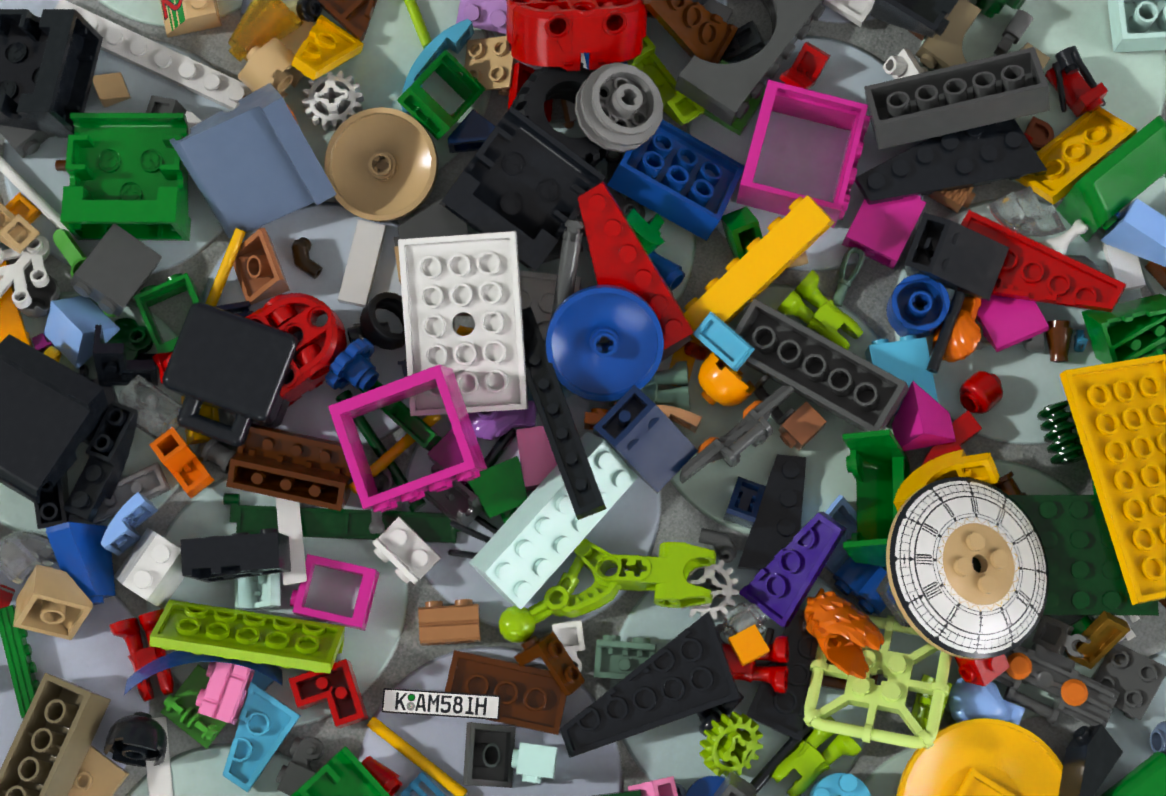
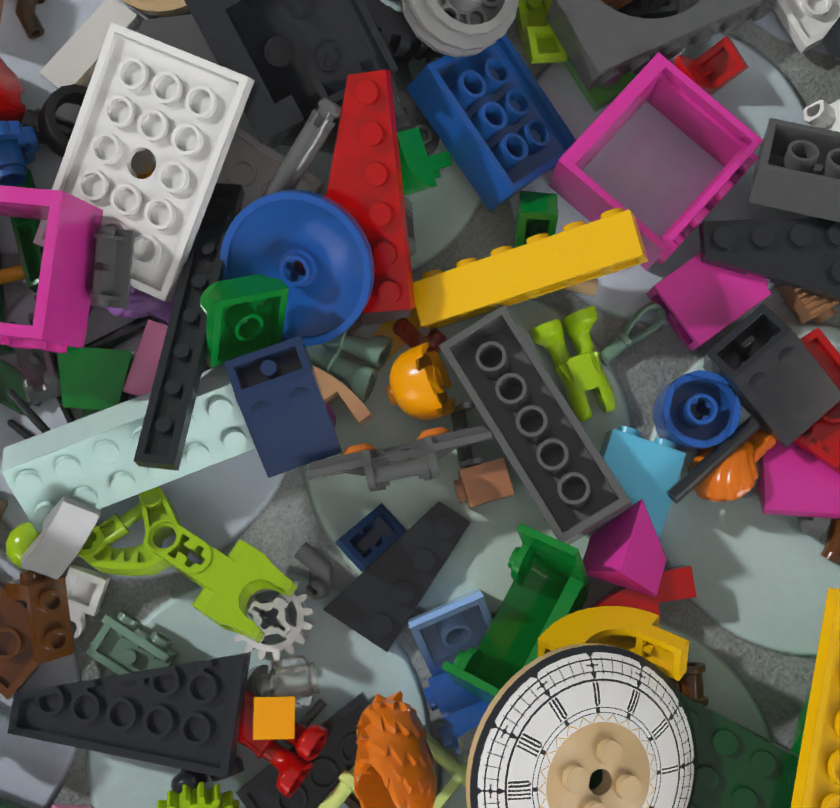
camera: 25 degrees right, 5 degrees up
blue cone [649,251,685,291] -> none
medium azure tile [693,311,755,372] -> none
dark purple wing [739,511,847,628] -> none
red head [959,371,1003,414] -> none
dark green piece [1037,400,1086,465] -> none
none -> light grey slope [21,496,100,580]
none -> dark grey hinge [89,226,135,309]
none -> green slope [200,274,289,368]

